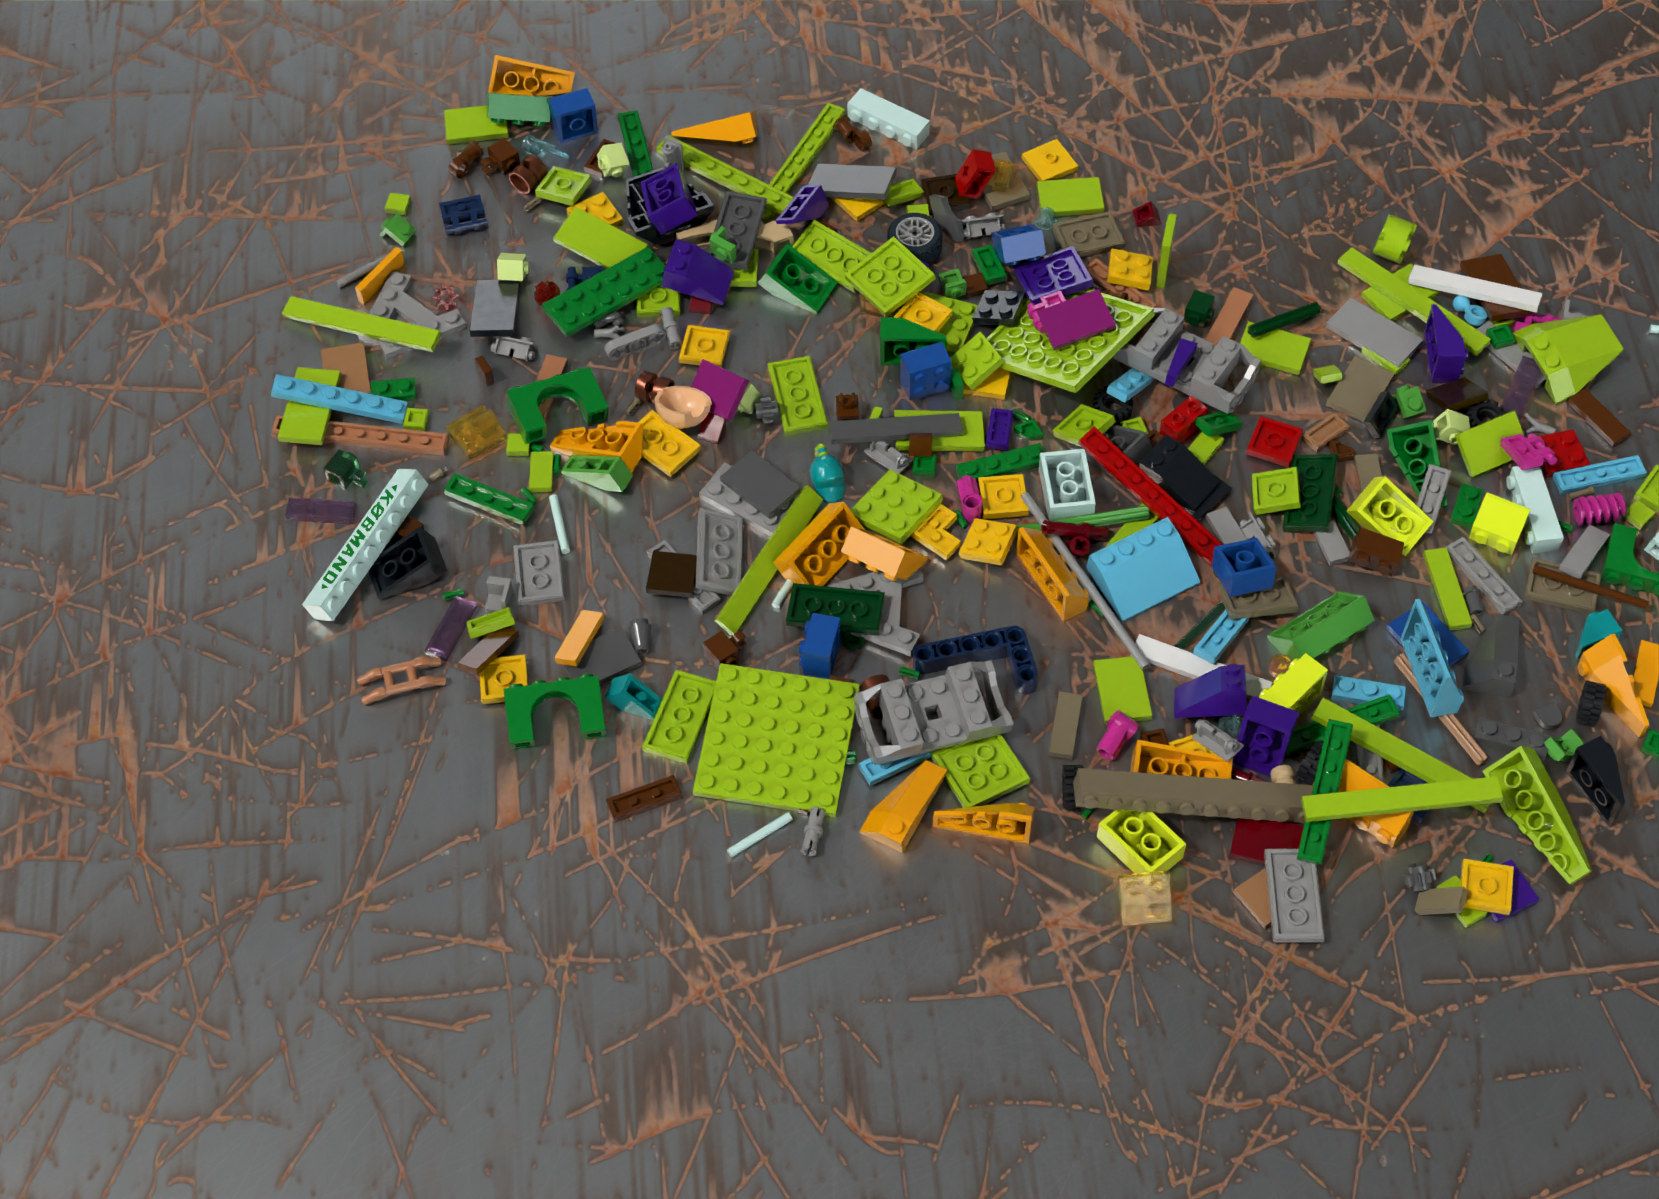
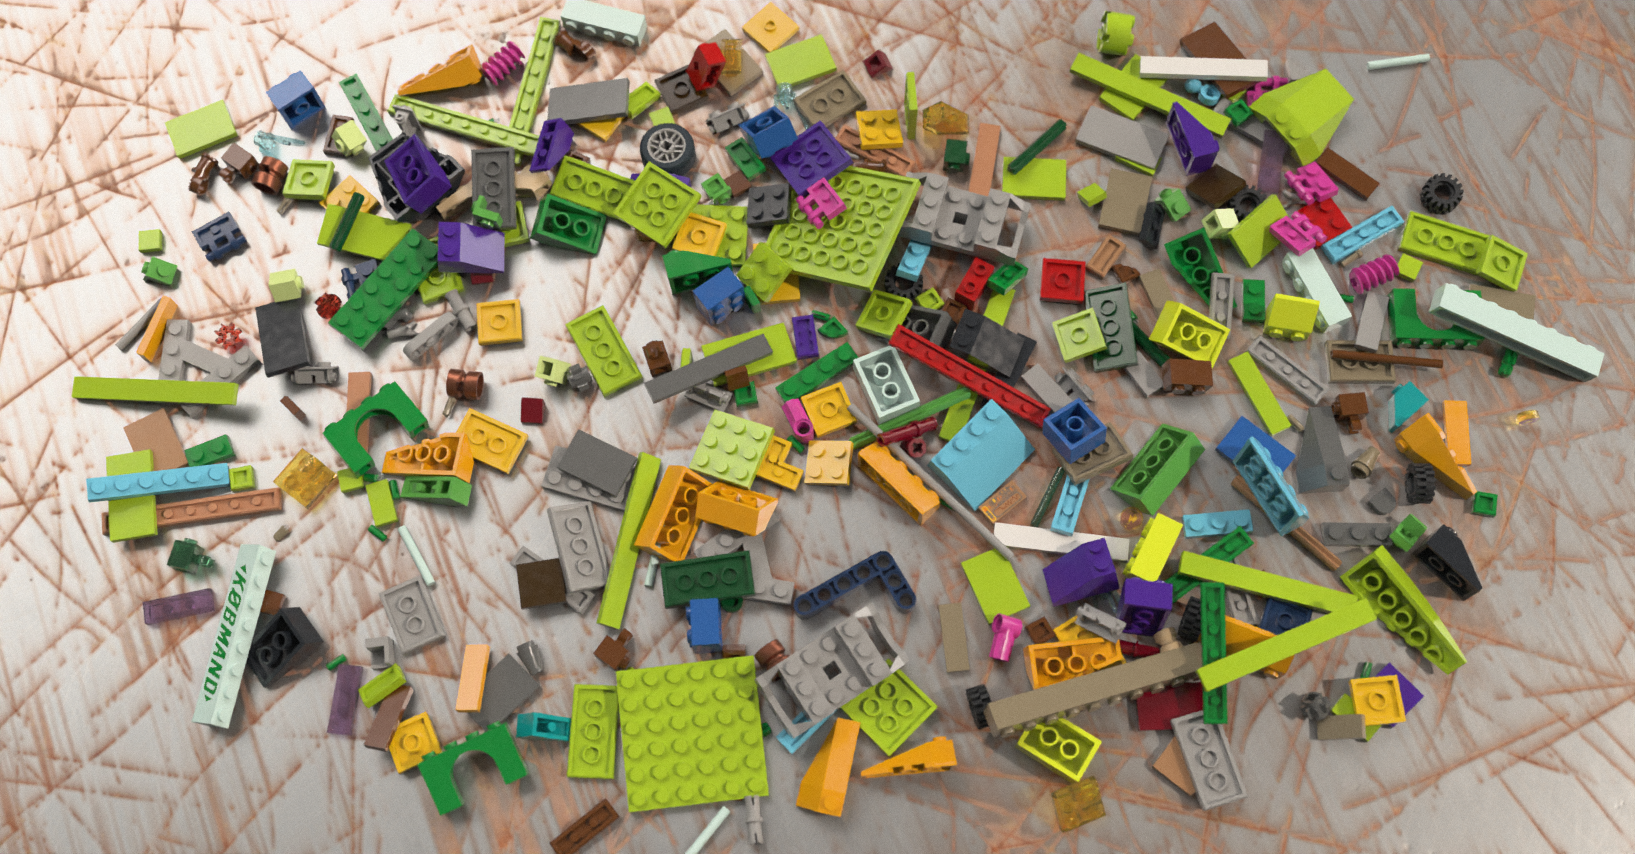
camera: 15 degrees left, 15 degrees up
nougat piece [357,656,446,706] -> none
green plate [444,473,534,526] -> none
green slope [486,92,551,126] -> none
light orange wedge [488,54,575,96] -> none
light nougat cylinder [654,386,712,429] -> none
magenta tile [691,359,749,421] -> none
teal hair [809,443,845,503] -> none
green piece [899,667,921,679] -> none
dark grey tile [929,194,964,242] -> none
magenta tile [1037,289,1115,351] -> none
dark purple piece [1165,338,1198,387] -> none
dark grey pin [1463,585,1485,616] -> none
none -> dark green axle [329,192,365,252]
none -> dark pink piece [481,41,526,86]
none -> clear yellow slope [922,101,969,135]
none -> medium nougat tile [978,480,1027,526]
none -> dark pink plate [1284,162,1339,205]
none -> reddish brown brick [1331,392,1369,435]
none -> dark tan cone [1350,446,1380,479]

